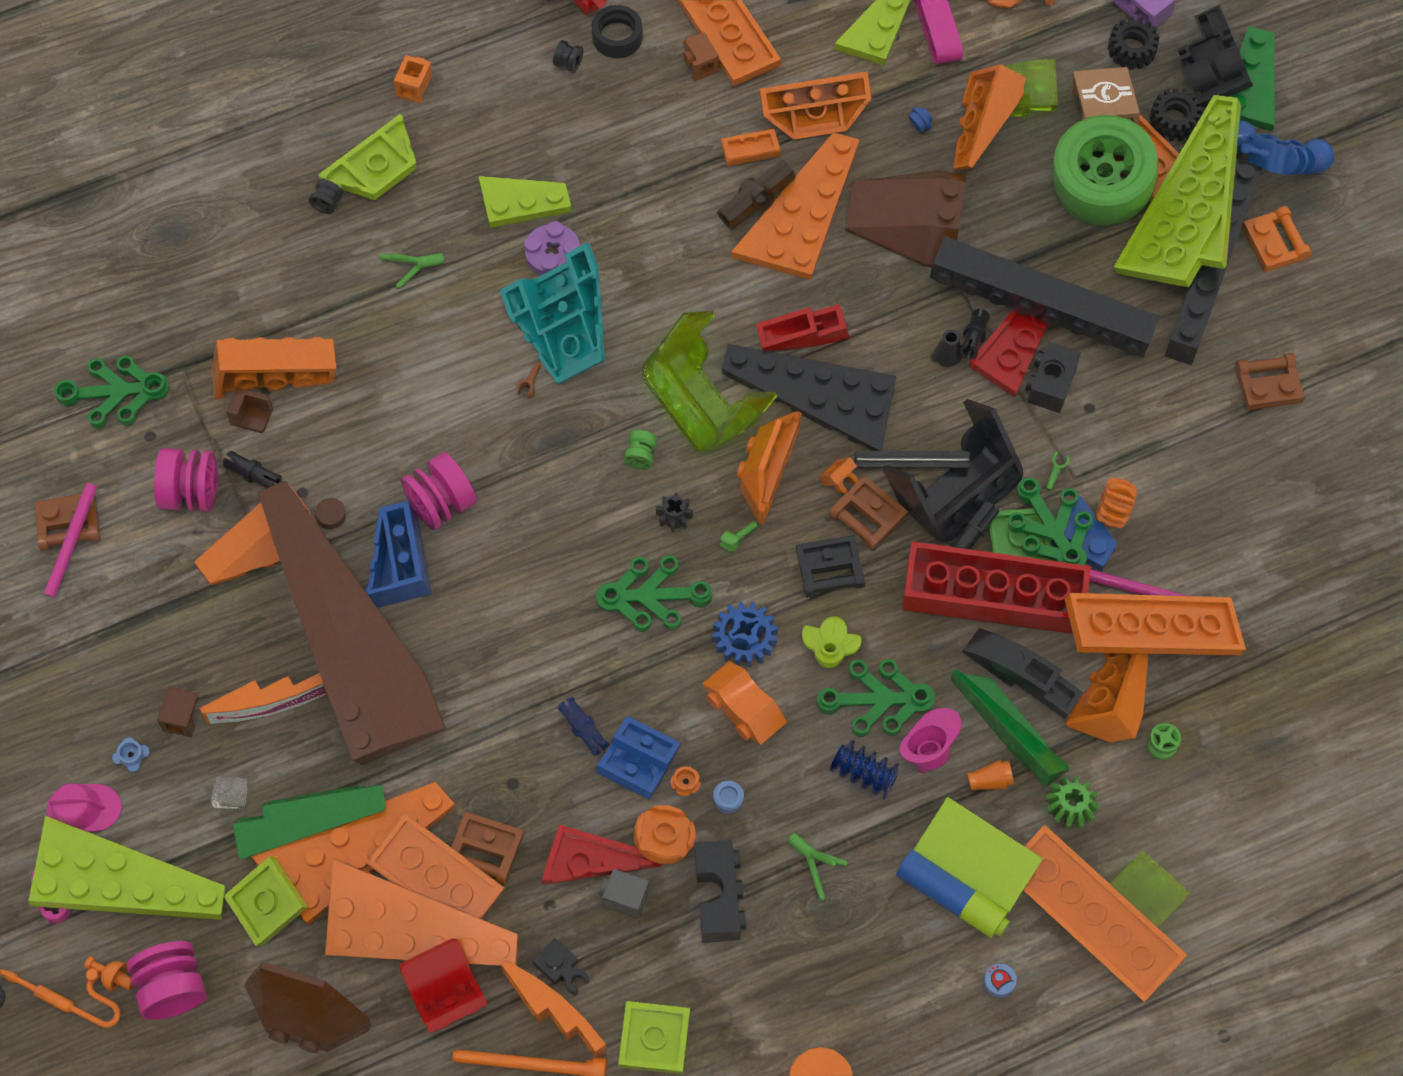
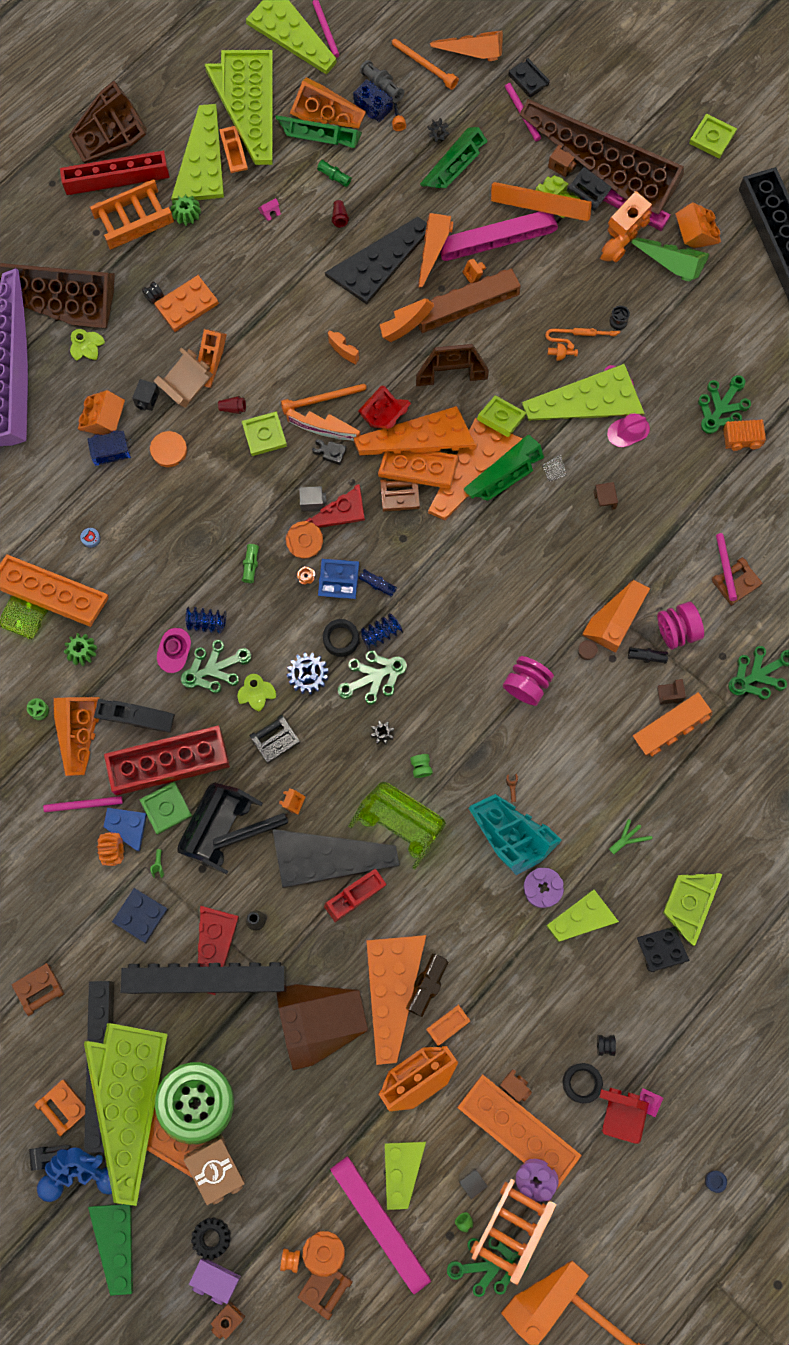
camera: 160 degrees right, 10 degrees up
medium blue plate [112,737,150,773] -> none
dark pink wheel [126,941,208,1020] -> none
orange slope [199,673,327,724] -> none
reddish brown wedge [258,481,446,766] -> none
black wheel [308,179,343,214] -> none
blue wedge [365,500,432,608] -> none
orange brick [393,55,433,104] -> none
black arch [694,840,746,943] -> none
orange brick [702,661,787,746] -> none
medium blue tile [713,781,744,813] -> none
bright green hand [720,521,758,552] -> none
orange wedge [737,411,802,525] -> none
bright green plant [788,833,847,901] -> none
dark orange plate [829,475,908,551] -> none
lime door [896,797,1043,939] -> none
blue plate [908,106,933,133] -> none
black axle [951,502,999,549] -> none
green wedge [951,670,1070,787] -> none
orange wedge [953,64,1026,171] -> none
black pin [959,309,990,359] -> none
orange cone [967,759,1015,791] -> none
clear neon green slope [1005,59,1058,117] -> none
green plant [1008,477,1093,565] -> none
black brick [1025,342,1081,413] -> none
orange plate [1065,593,1246,656] -> none
black tyre [1149,88,1202,142] -> none
black plate [1177,4,1253,108] -> none
none -> black piece [29,1144,71,1171]
none -> dark blue plate [112,888,168,943]
none -> bright green pin [242,544,259,583]
none -> black tyre [323,619,359,657]
none -> clear blue piece [361,613,403,651]
none -> black hinge [637,926,690,972]

